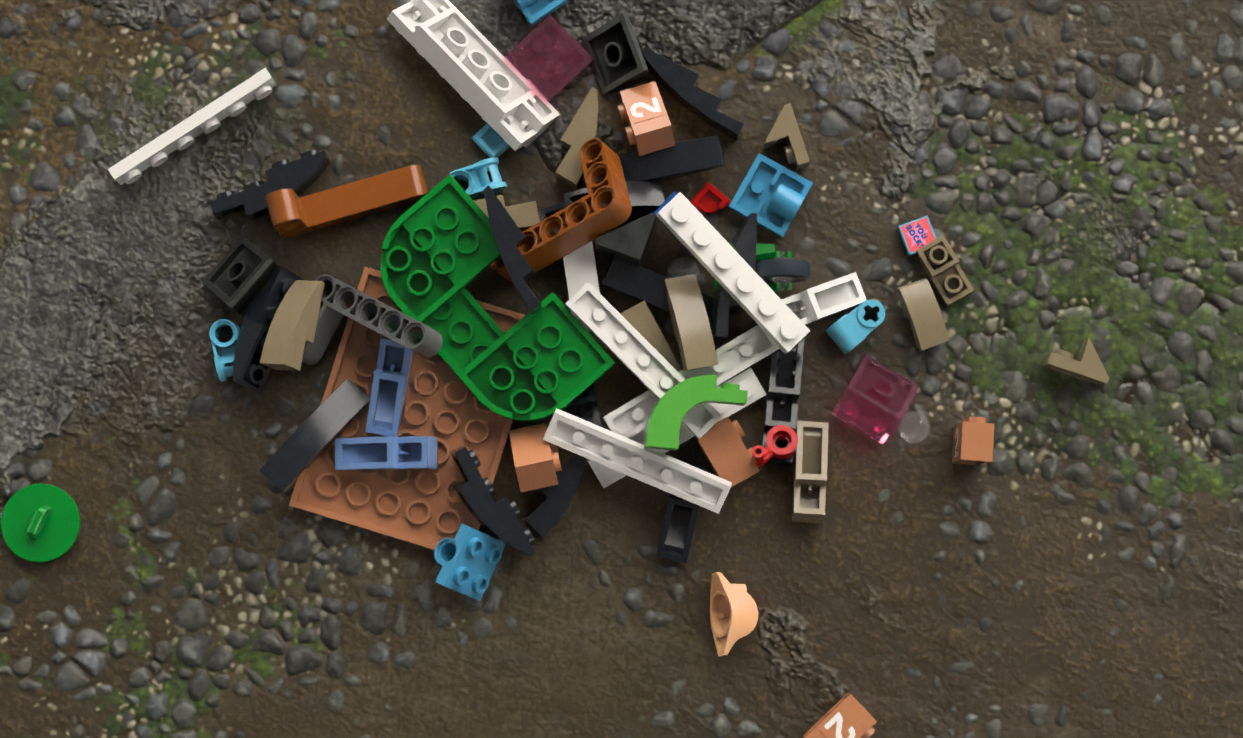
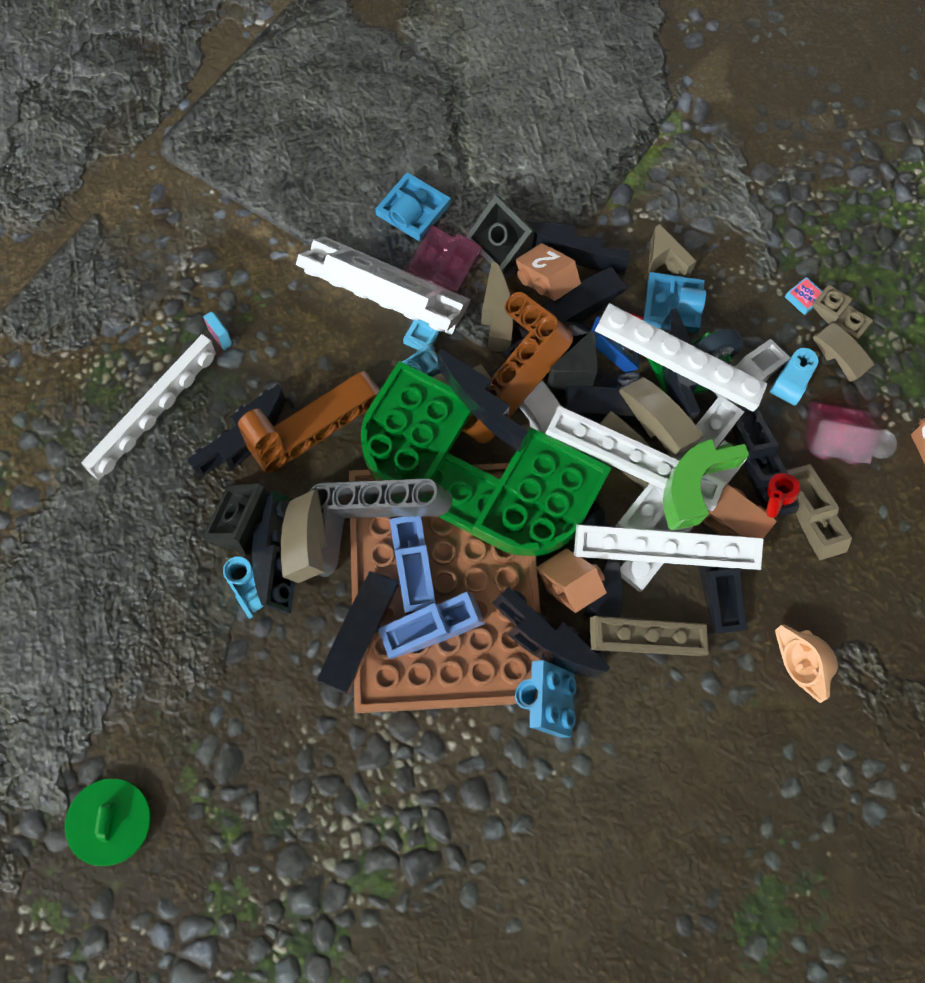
camera: 25 degrees left, 15 degrees down
none -> medium azure tile [203,311,232,350]
none -> dark tan tile [590,616,709,656]

